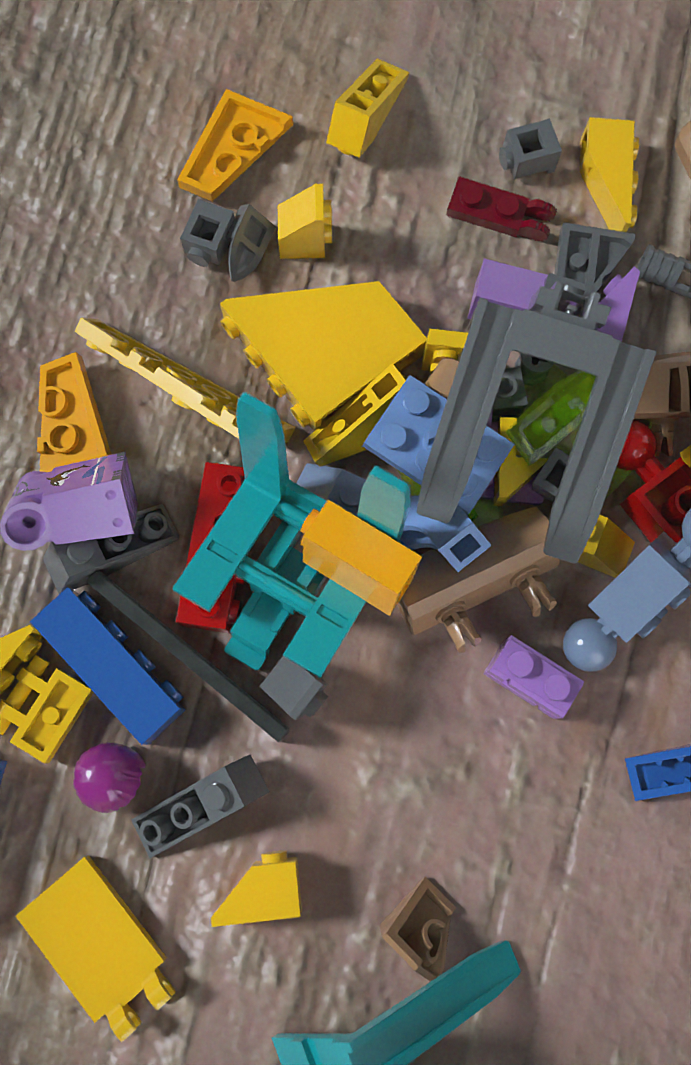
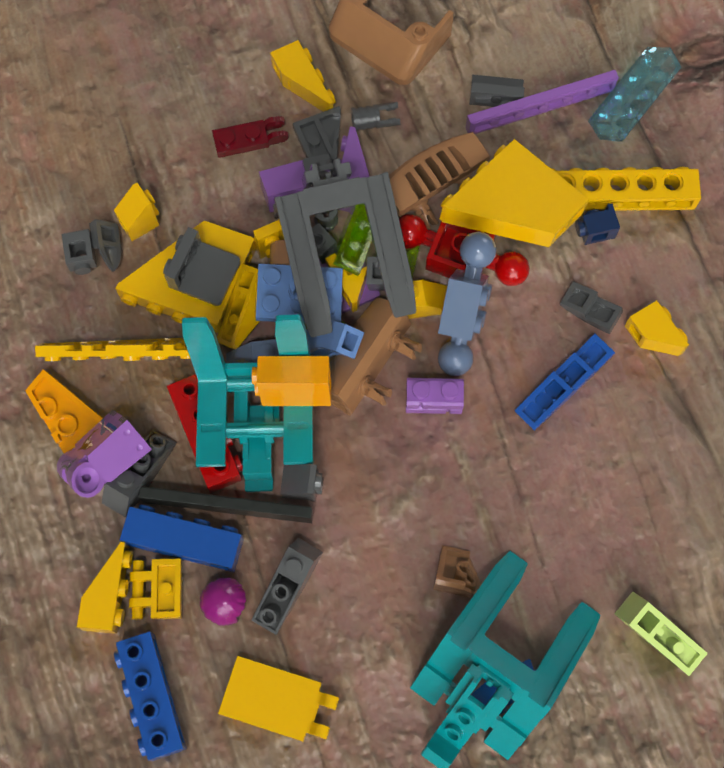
camera: 30 degrees left, 5 degrees down
light orange wing [177,89,293,202] -> none
yellow slope [211,850,302,927] -> none
yellow slope [326,58,410,158] -> none
dark grey brick [499,119,562,179] -> none
none -> dark grey bracket [163,227,240,306]

